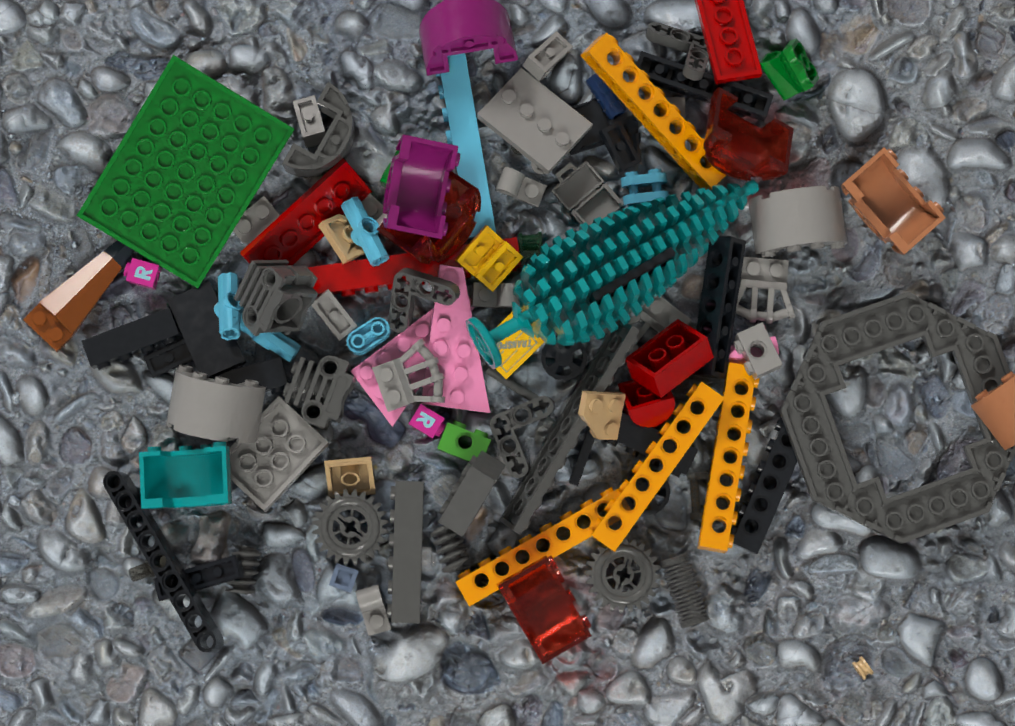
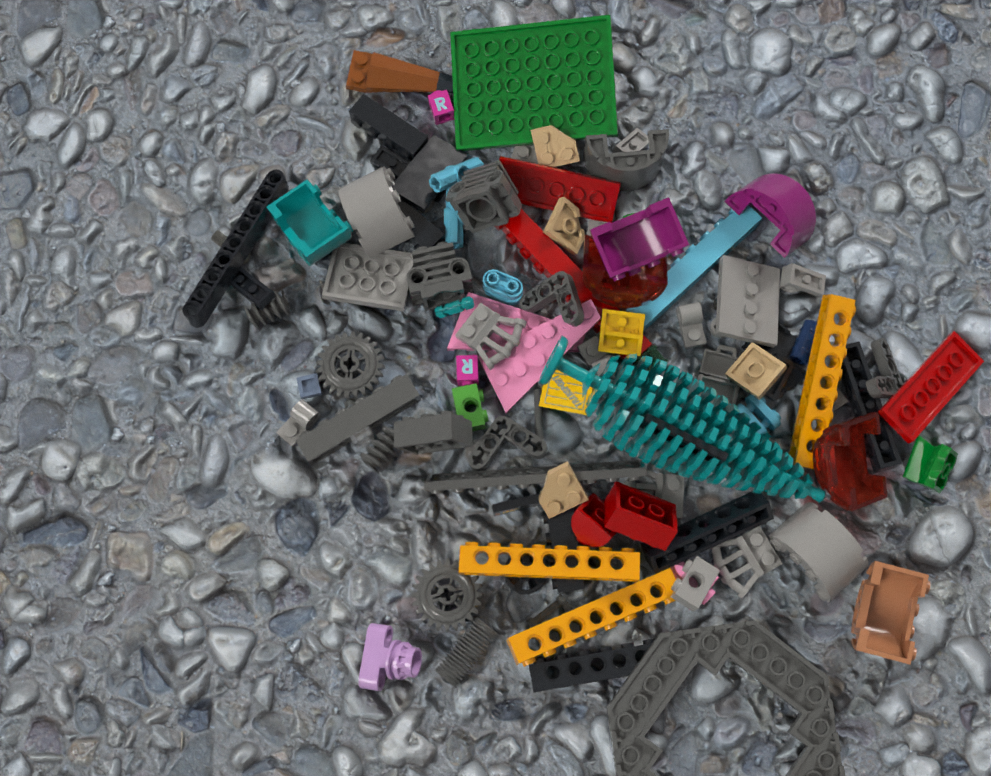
camera: 65 degrees right, 10 degrees down
light grey plate [311,289,358,341] -> none
tan slope [324,457,376,498] -> none
medium azure piece [341,197,390,267] -> none
light orange brick [456,487,631,607] -> none
clear red cylinder [497,555,592,664] -> none
black piece [541,336,587,381] -> none
none -> lavender beam [359,623,422,691]
none -> teal axle [435,296,474,318]
none -> tan plate [531,125,580,167]
none -> tan plate [725,342,787,400]

